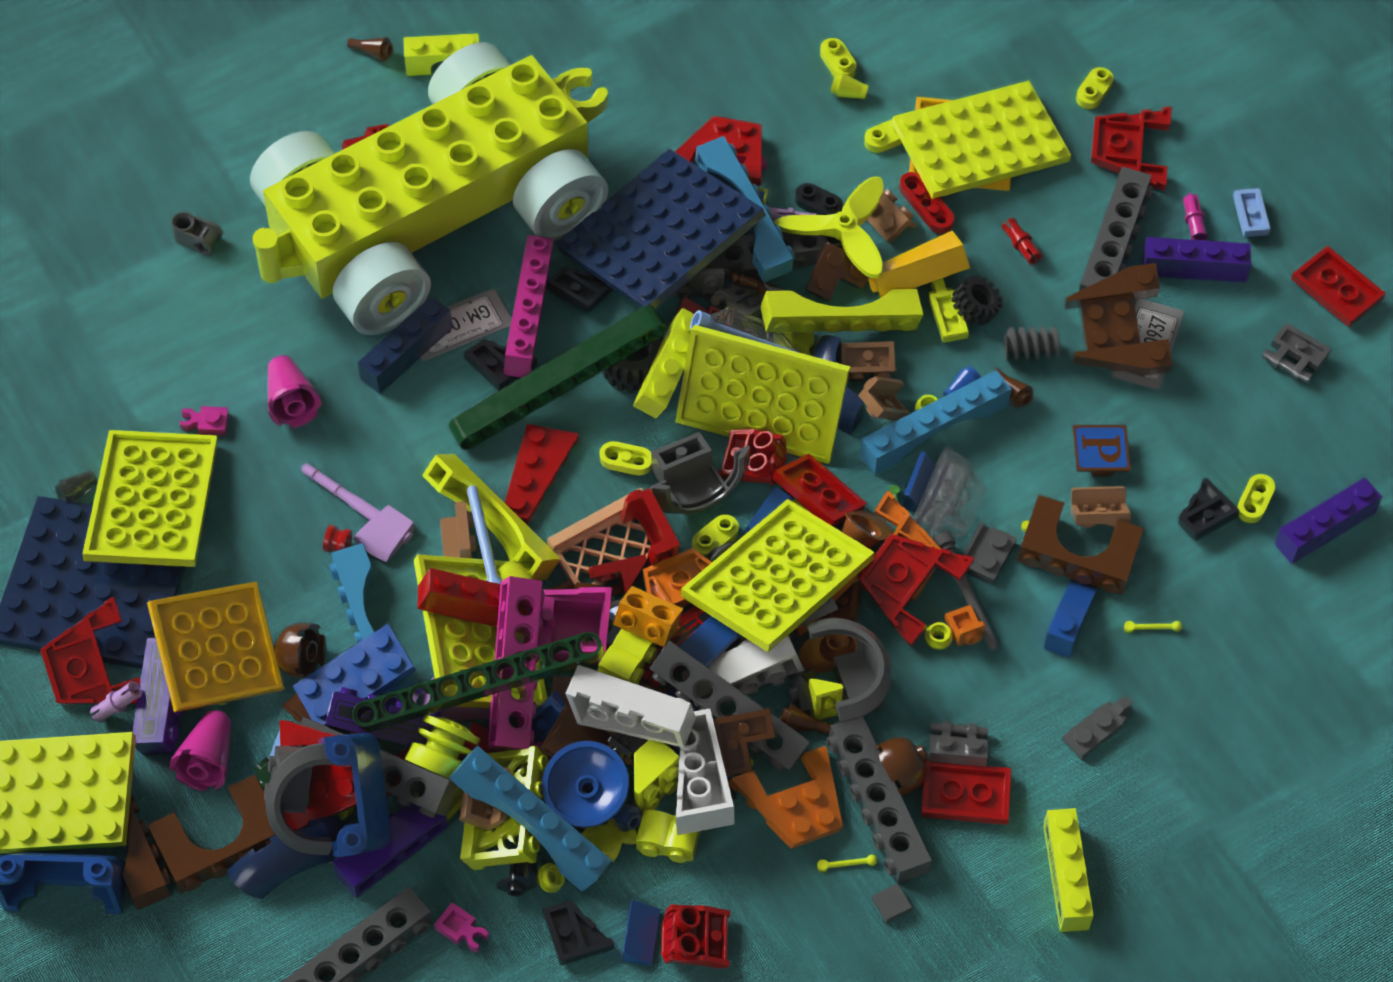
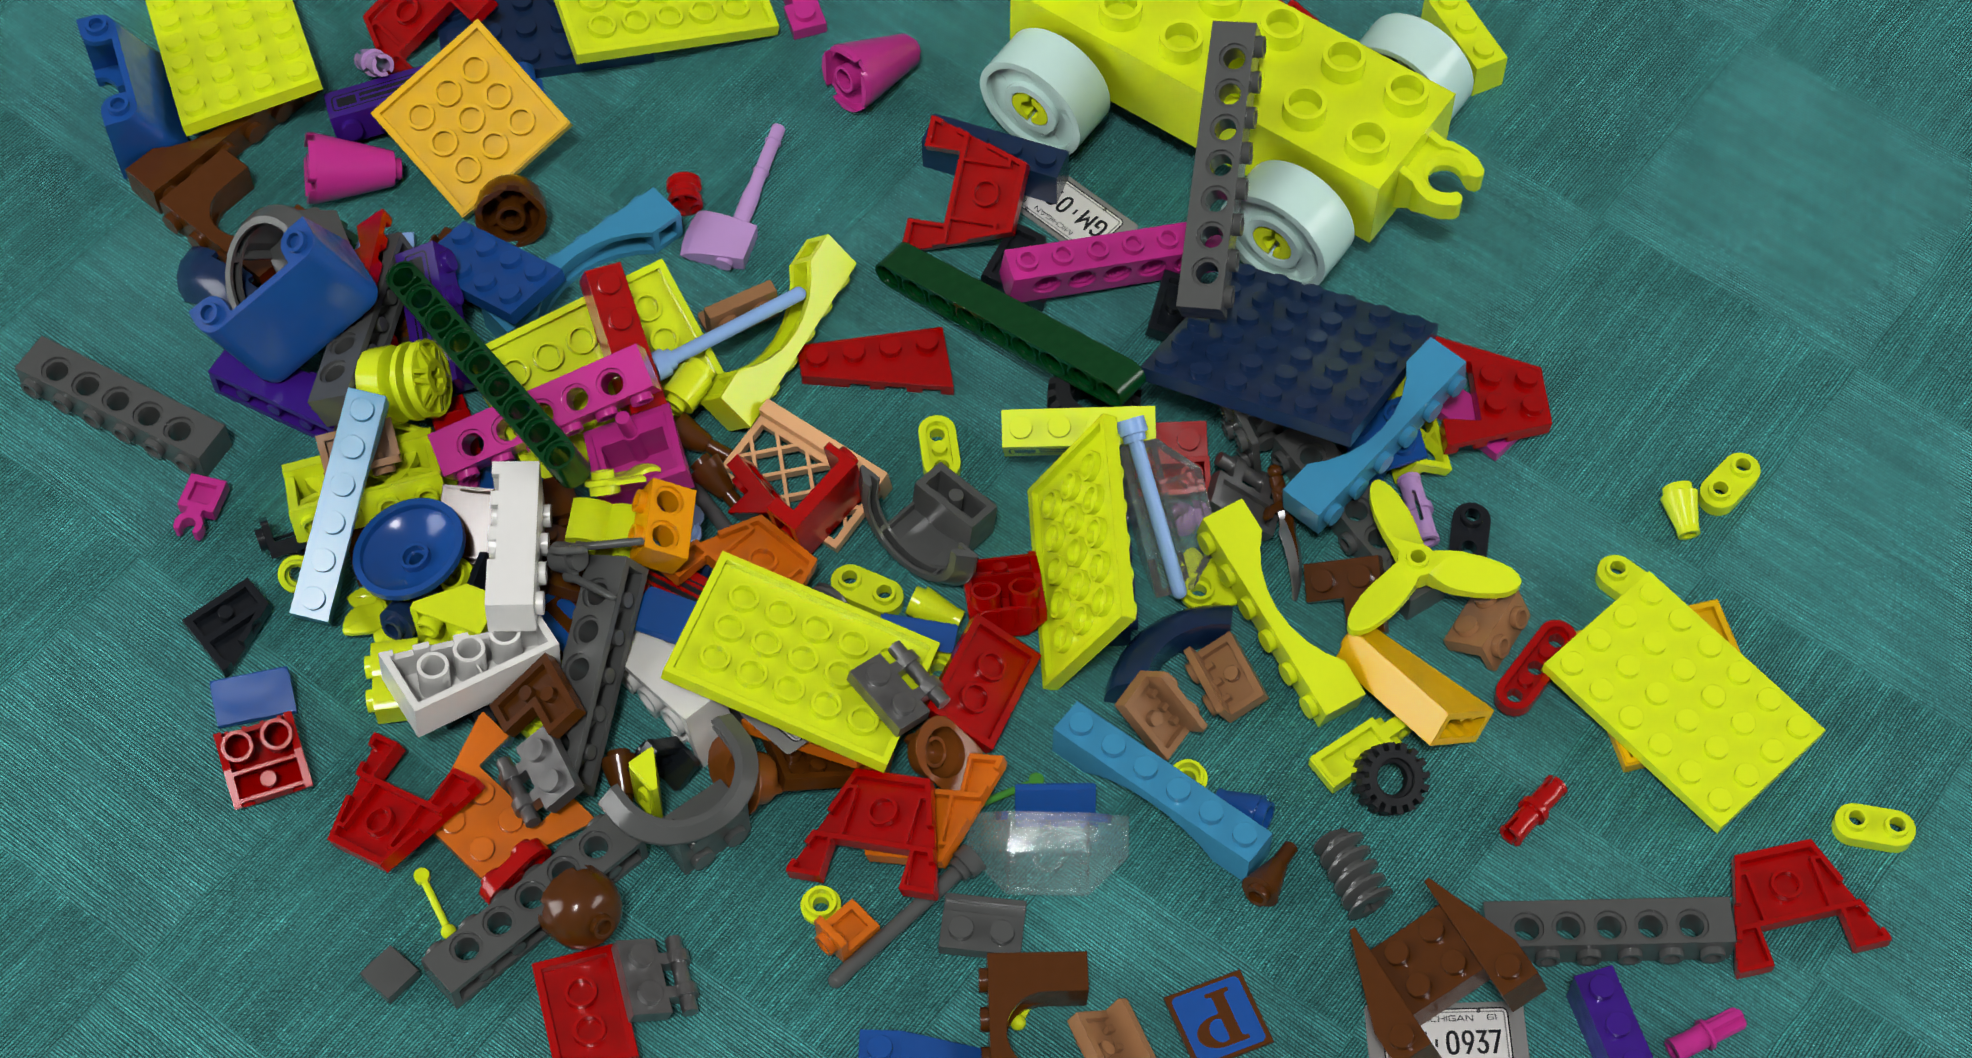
camera: 70 degrees right, 0 degrees up
none -> red wing [327,732,485,873]
none -> red plate [479,838,552,905]
none -> flat silver plate [496,726,585,828]
none -> dark grey plant [547,537,645,601]
none -> neon yellow plate [584,463,661,496]
none -> flat silver plate [846,640,951,737]
none -> red wing [902,115,1030,251]
none -> neon yellow cone [905,586,966,628]
none -> dark grey brick [1176,21,1266,320]

